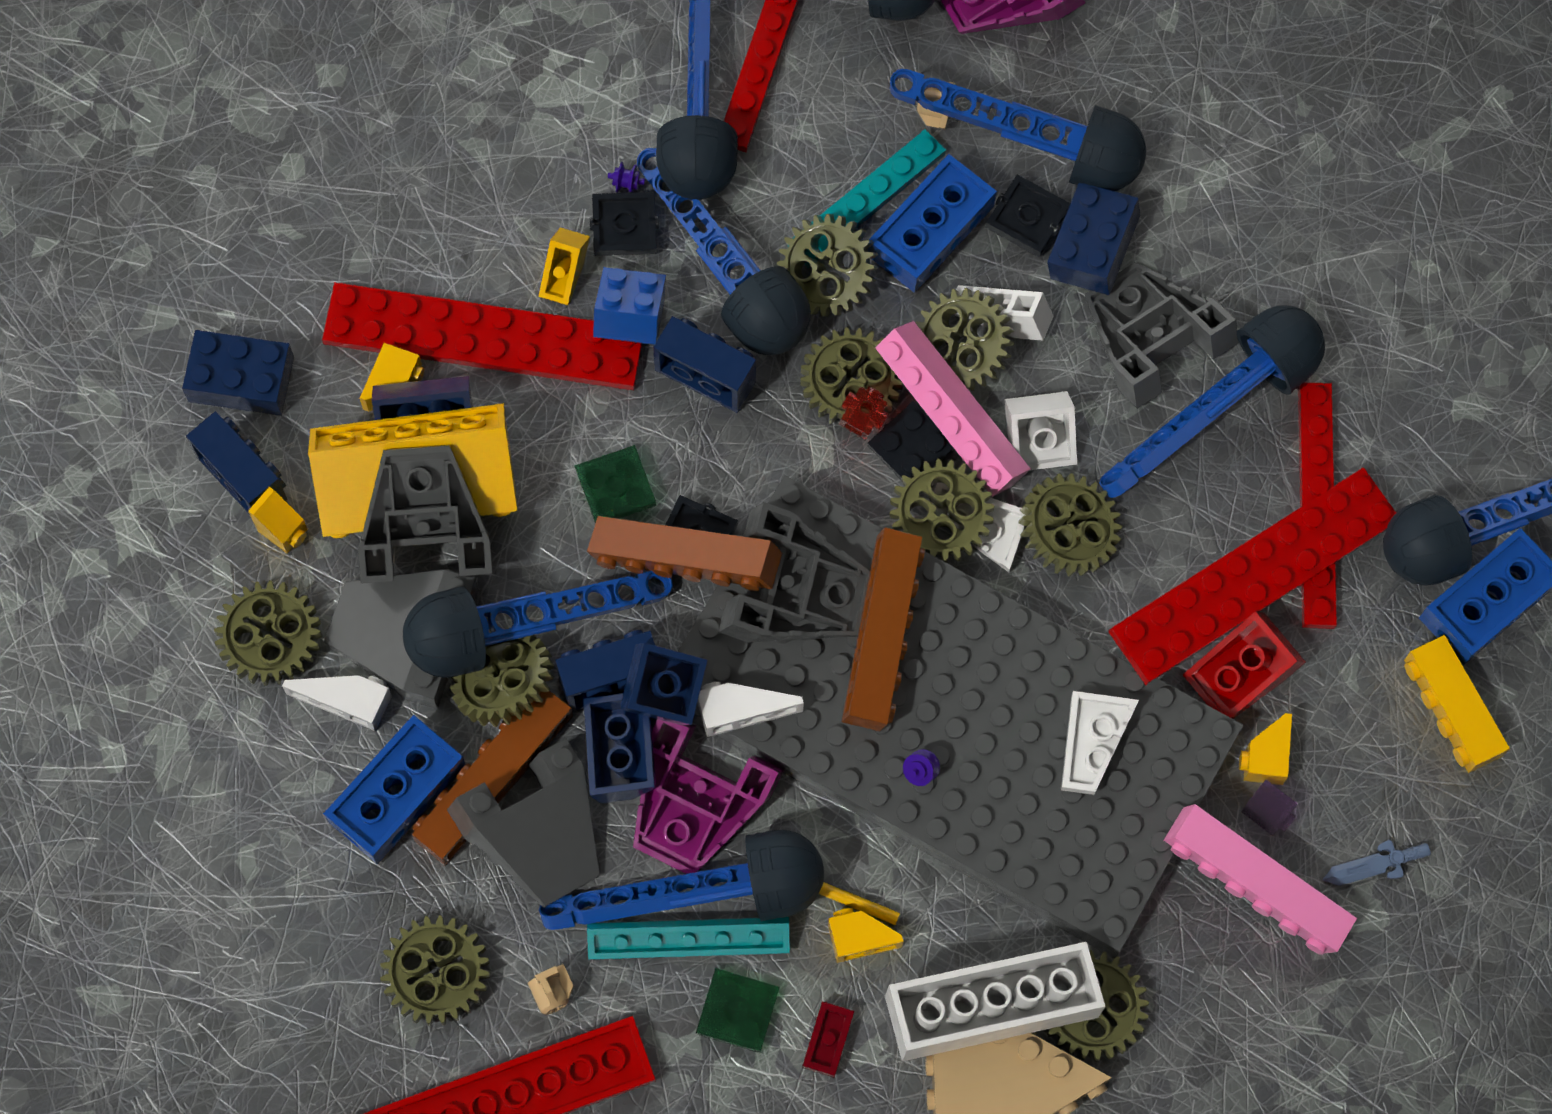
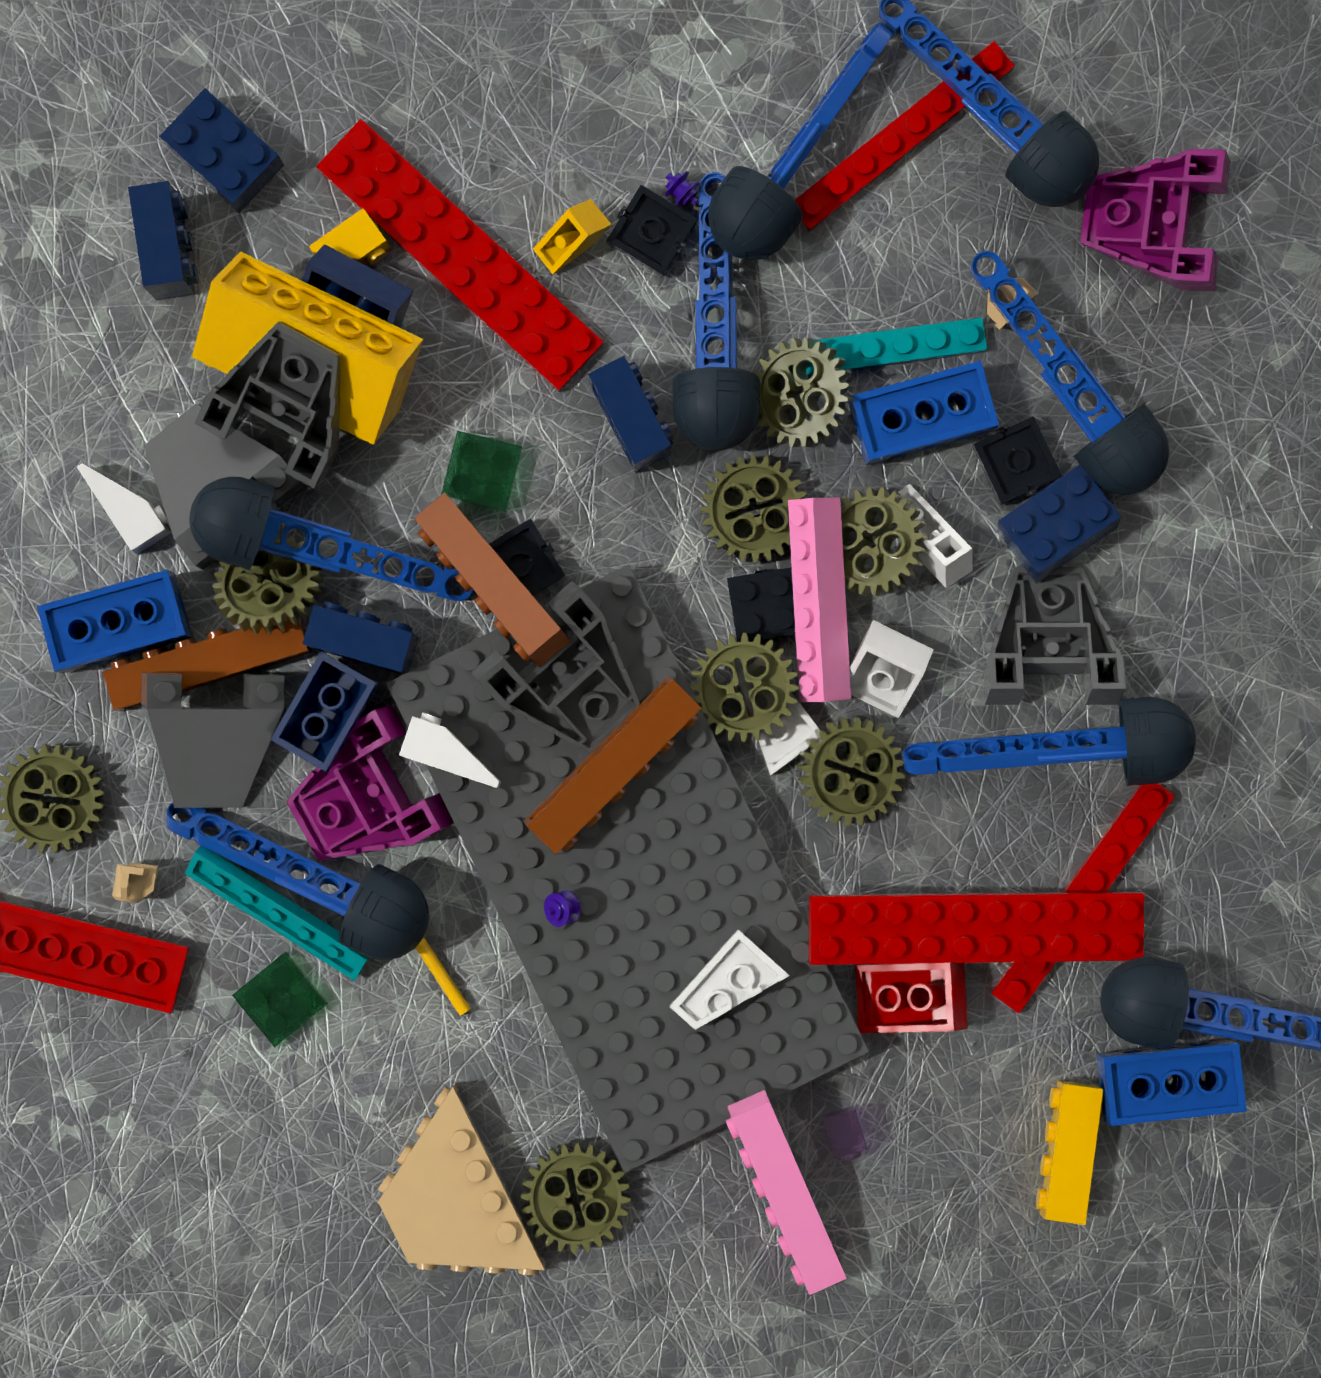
camera: 30 degrees right, 15 degrees up
olive gear [214,580,322,686] -> none
yellow slope [248,487,308,554] -> none
blue brick [593,267,666,345] -> none
dark blue brick [620,643,708,726] -> none
dark red plate [802,1001,854,1078] -> none
yellow slope [828,908,904,963] -> none
clear red brick [839,386,889,440] -> none
white brick [885,942,1105,1061] -> none
yellow slope [1239,713,1292,785] -> none
sand blue sword [1323,840,1431,886] -> none

